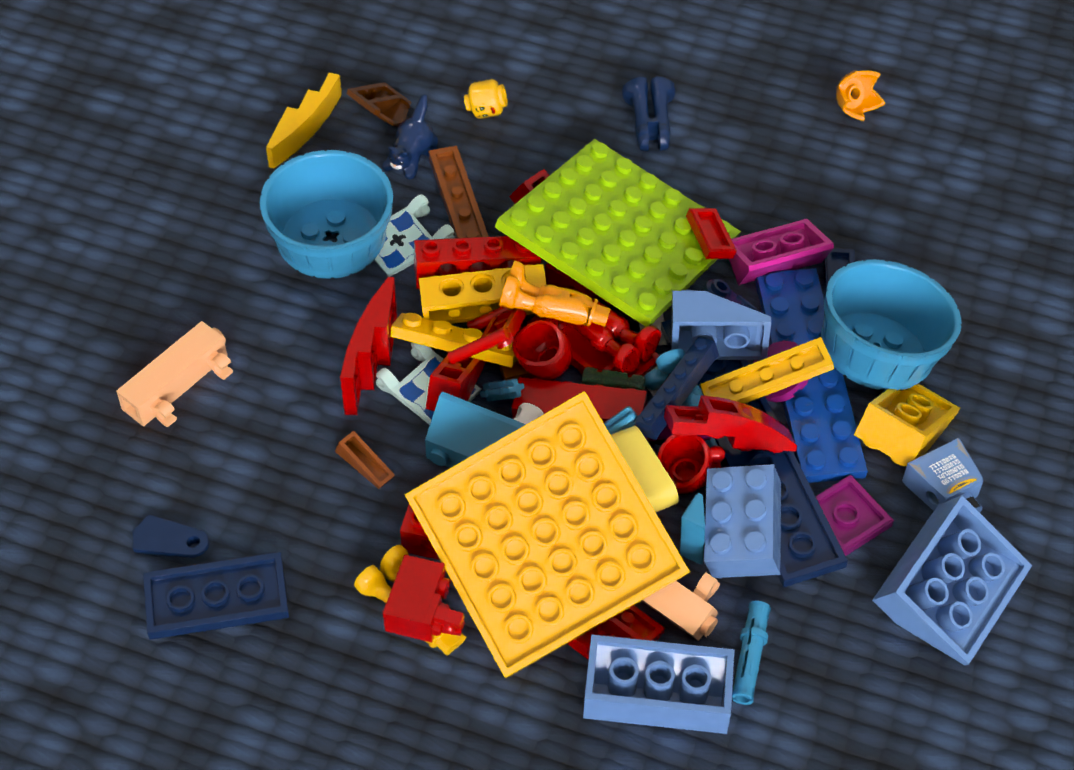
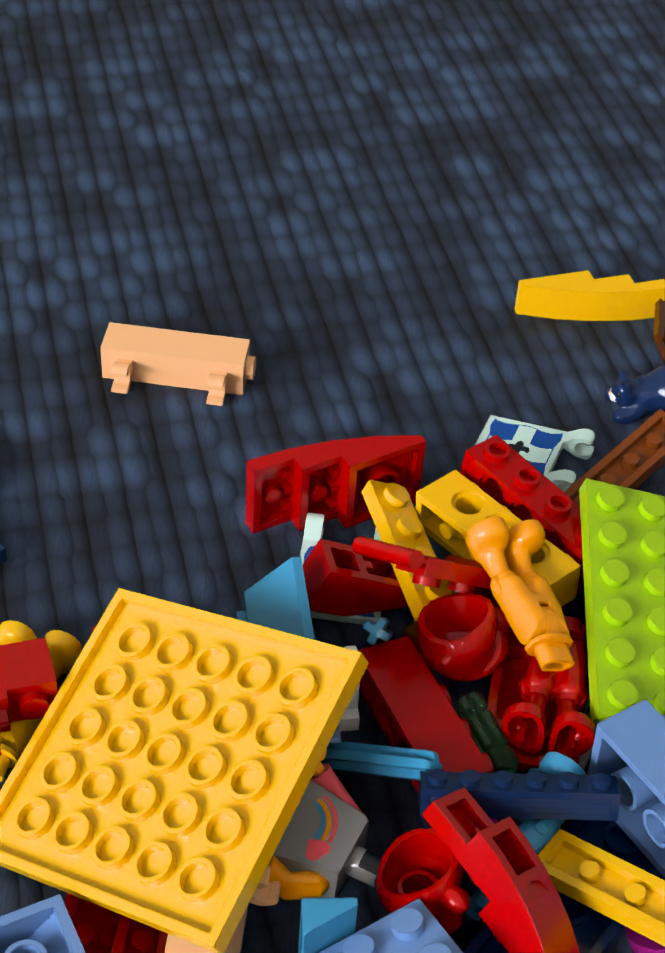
camera: 55 degrees right, 10 degrees down
dark azure piece [260,150,393,279] -> none
dark orange piece [335,430,395,489] -> none
light yellow beam [611,426,679,512] -> none

